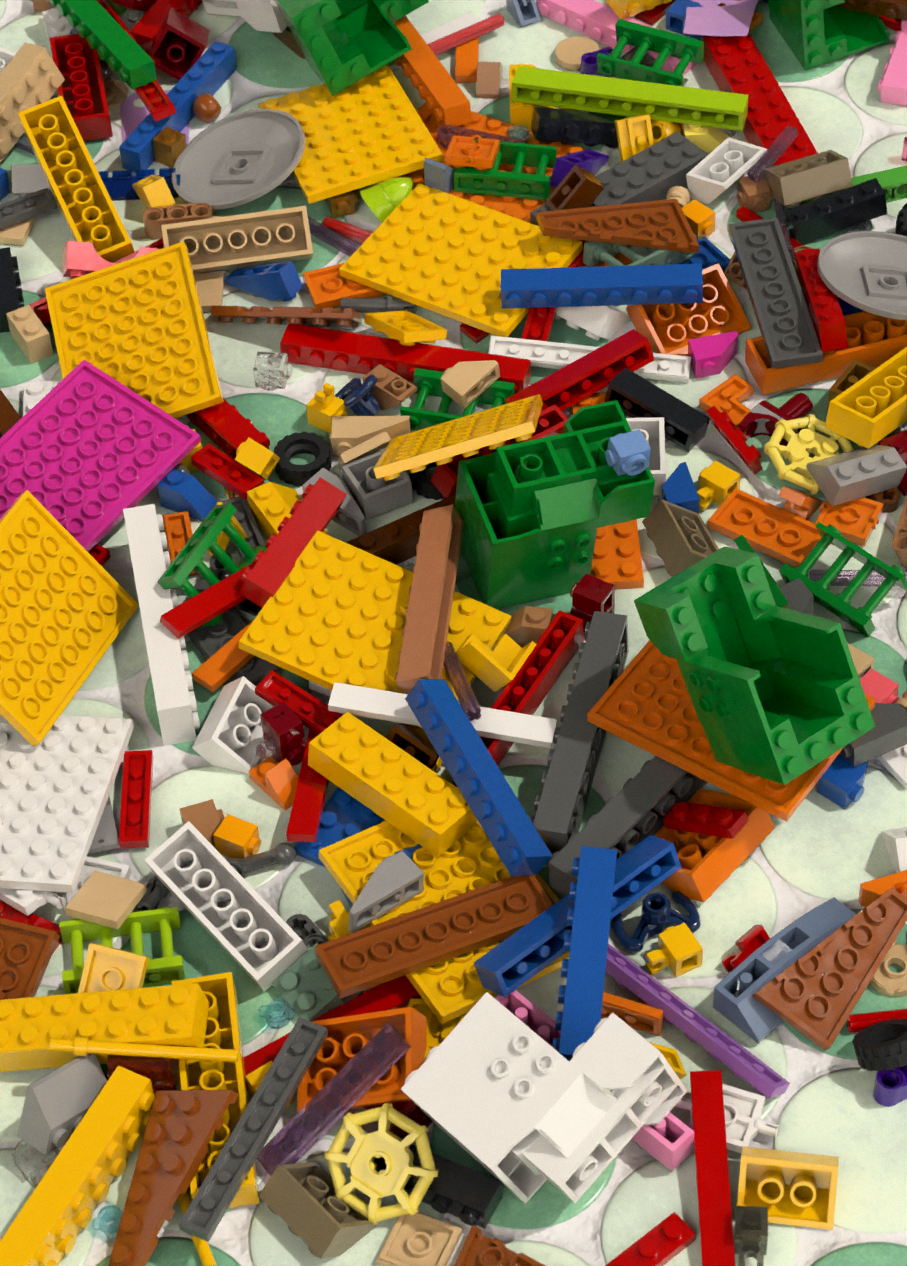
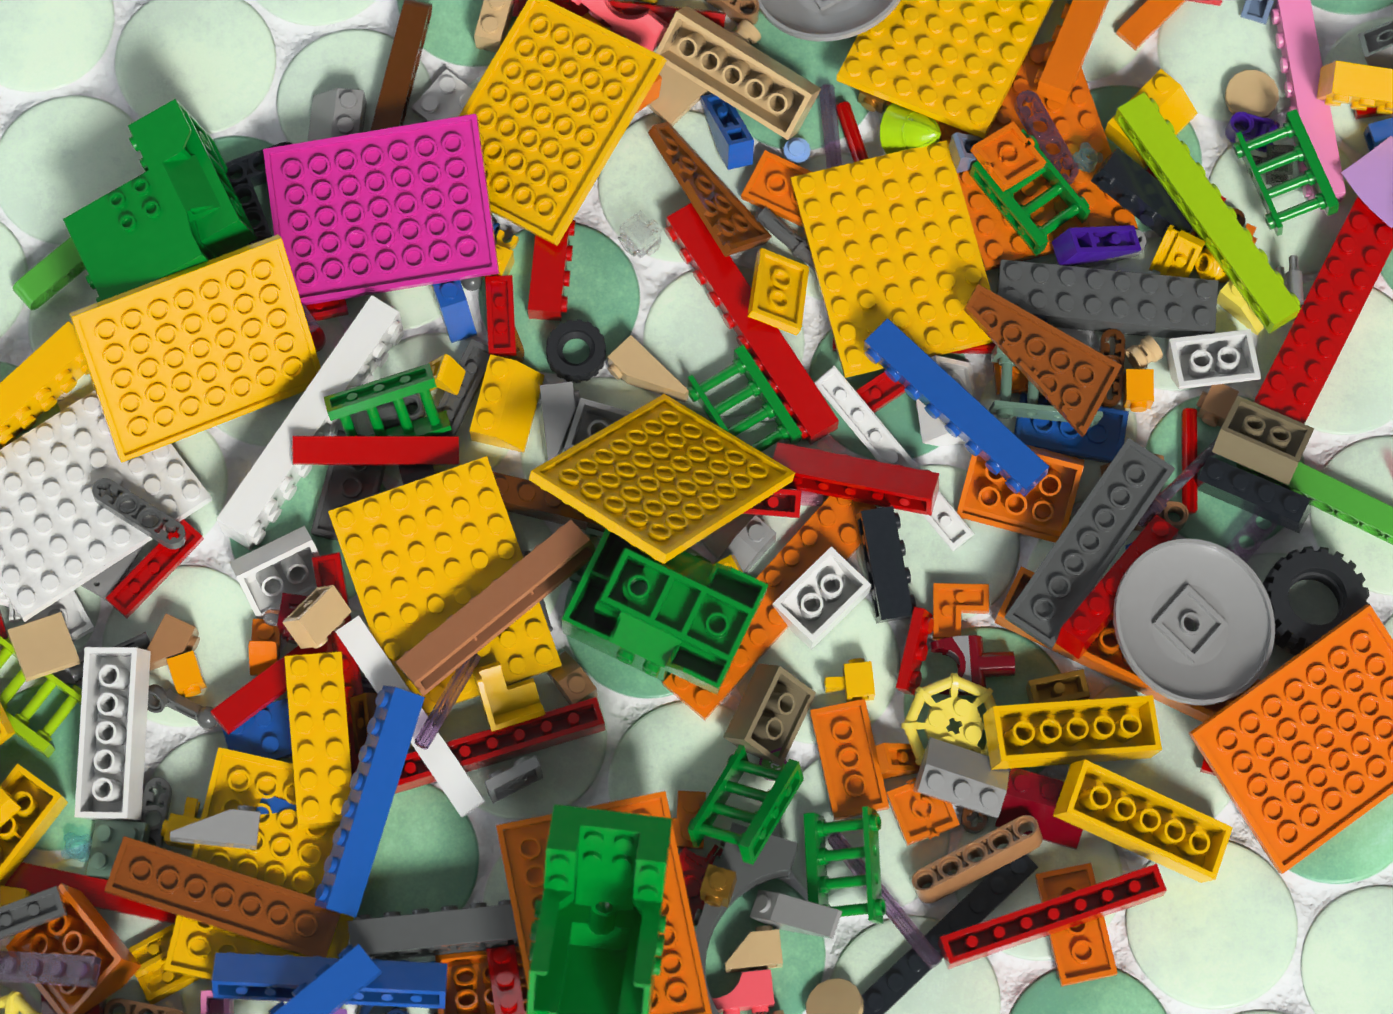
camera: 40 degrees right, 25 degrees up
orange tile [162,511,199,576] -> none
orange tile [192,620,255,692] -> none
yellow brick [235,437,280,480] -> none
red brick [239,477,347,608] -> none
yellow brick [306,383,348,434] -> none
dark blue piece [335,375,380,416] -> none
tan tile [337,431,391,470] -> none
medium nougat slope [363,364,417,411] -> none
tan slope [440,360,500,409] -> none
medium nougat slope [476,62,503,98] -> none
dark grey brick [530,611,629,866] -> none
reddish brown slope [545,165,605,211] -> none
dark red piece [570,574,615,632] -> none
medium blue brick [605,429,651,476] -> none
blue slope [658,462,699,513] -> none
dark pink slope [688,331,738,378] -> none
axle [747,126,798,182] -> none
none -> dark grey beam [92,478,186,549]
none -> tan brick [282,585,352,649]
none -> light grey plate [484,756,543,803]
none -> light grey slope [750,890,842,939]
none -> light blue plate [784,138,810,164]

